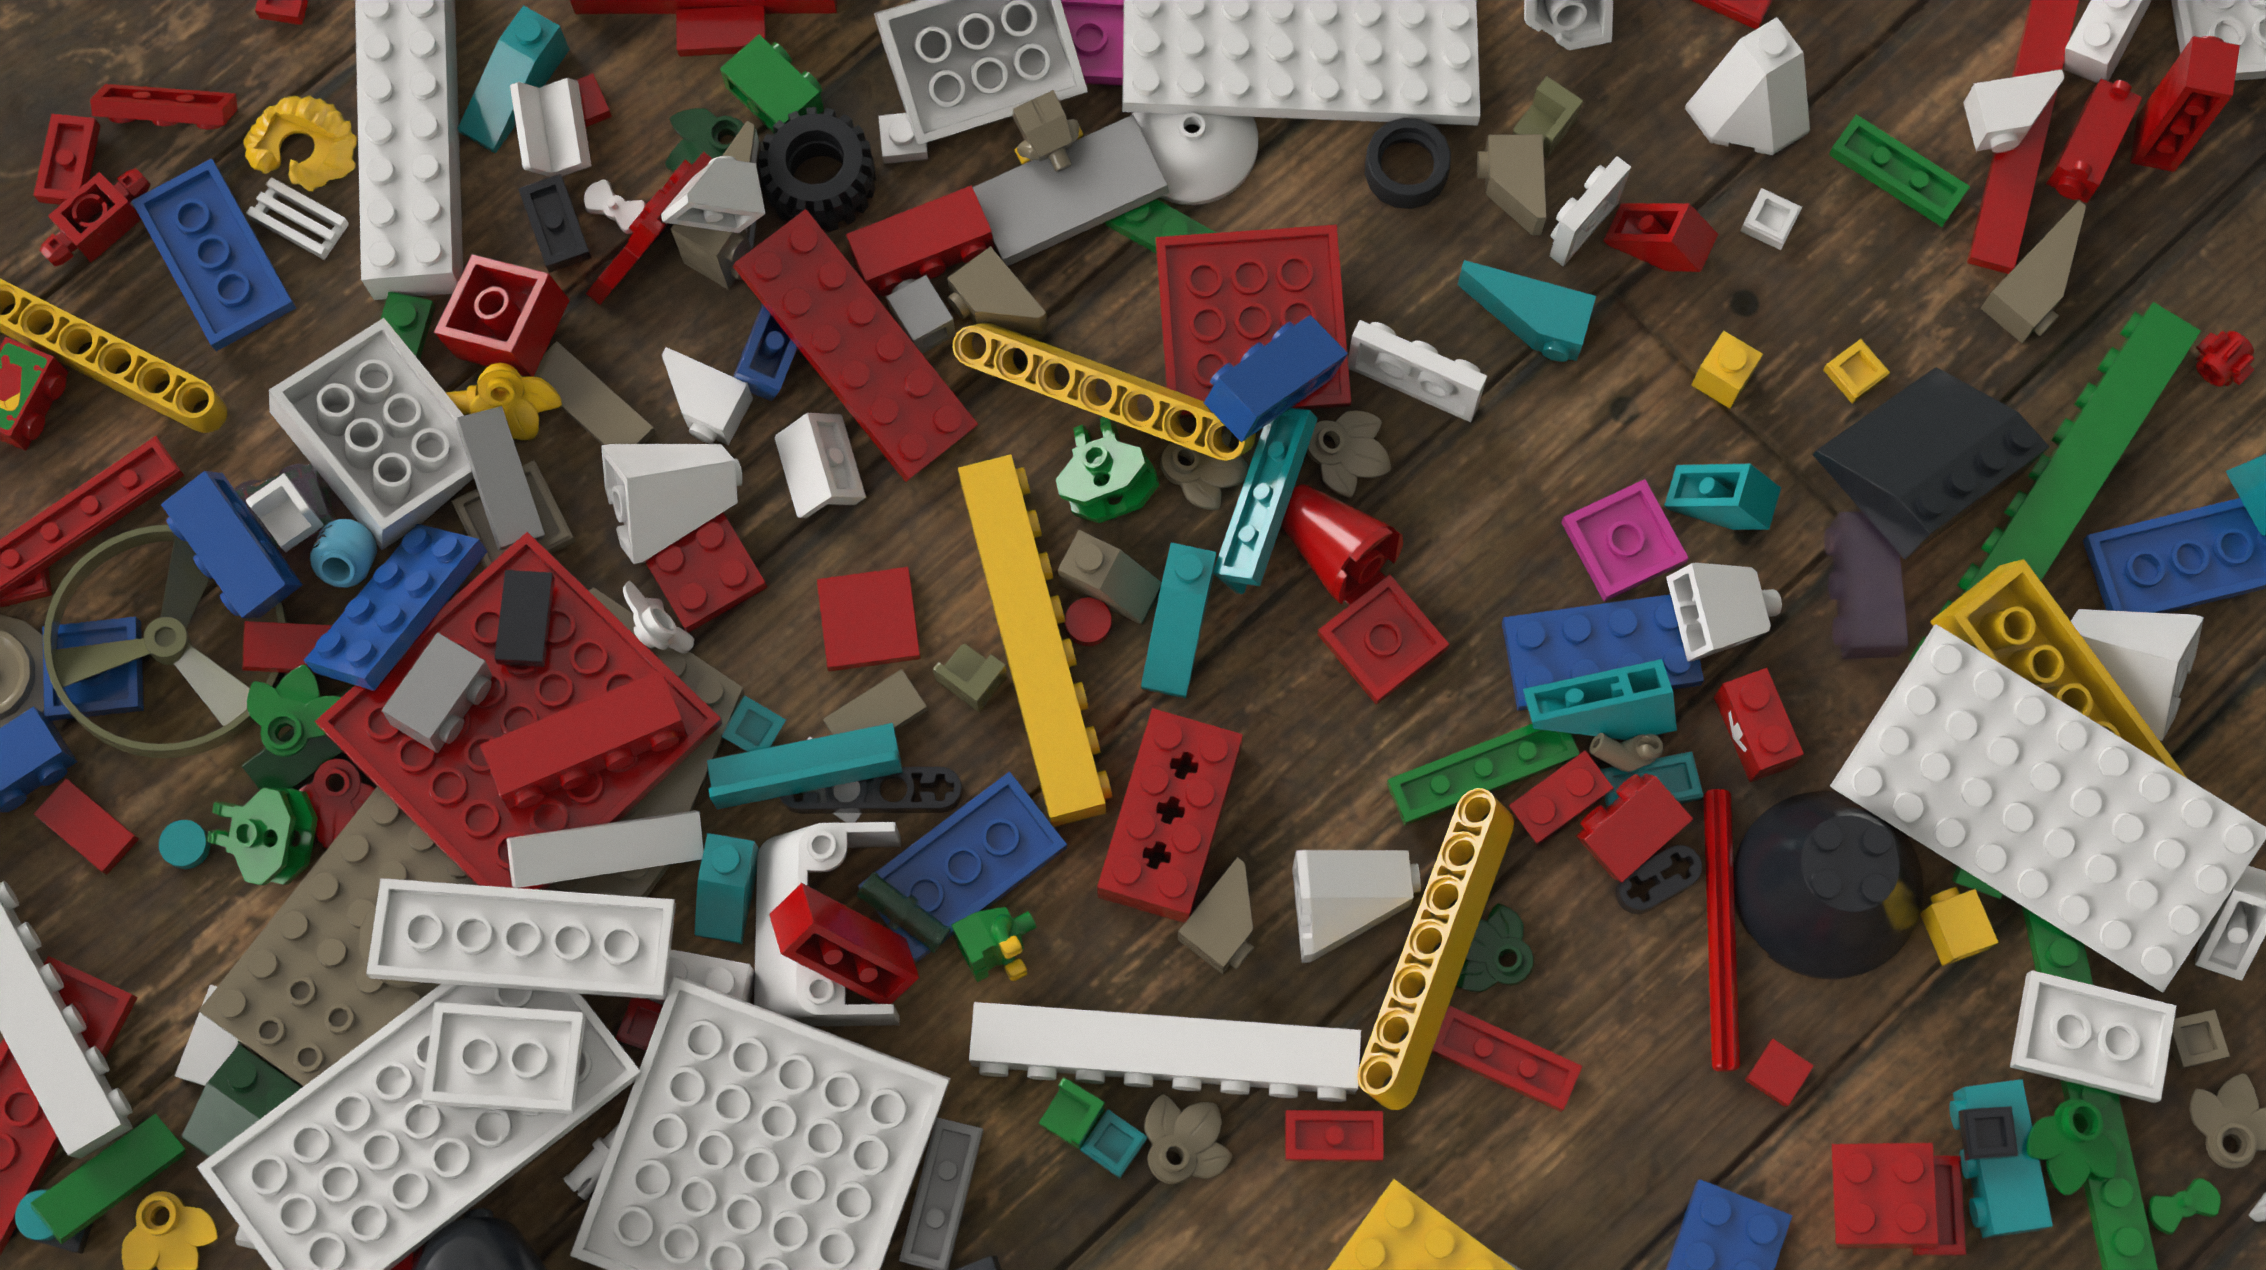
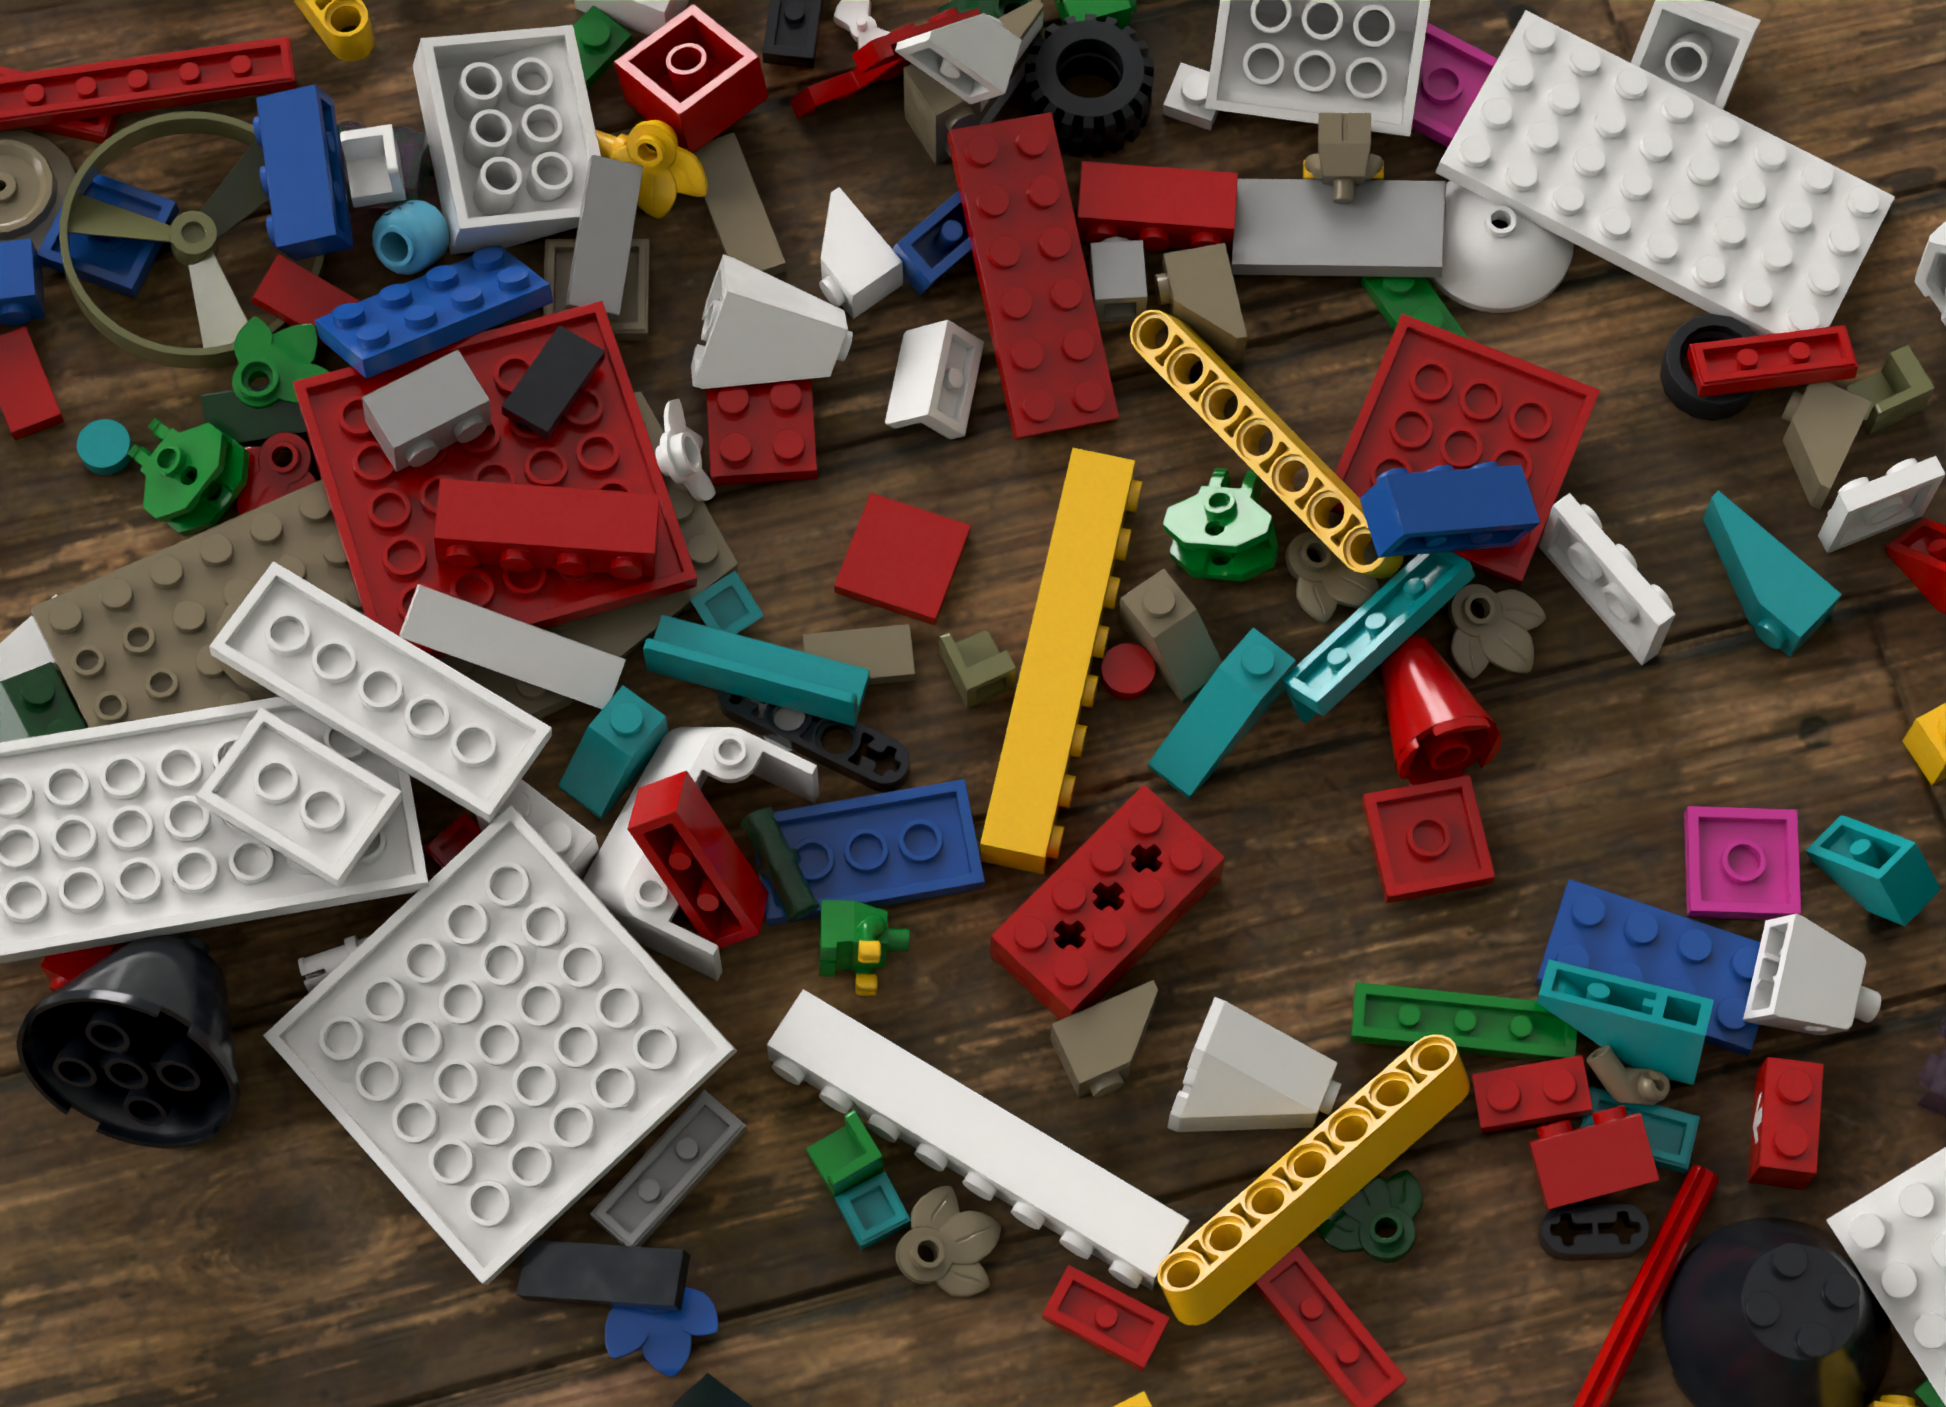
camera: 25 degrees right, 5 degrees down
none -> red tile [1687,325,1858,397]

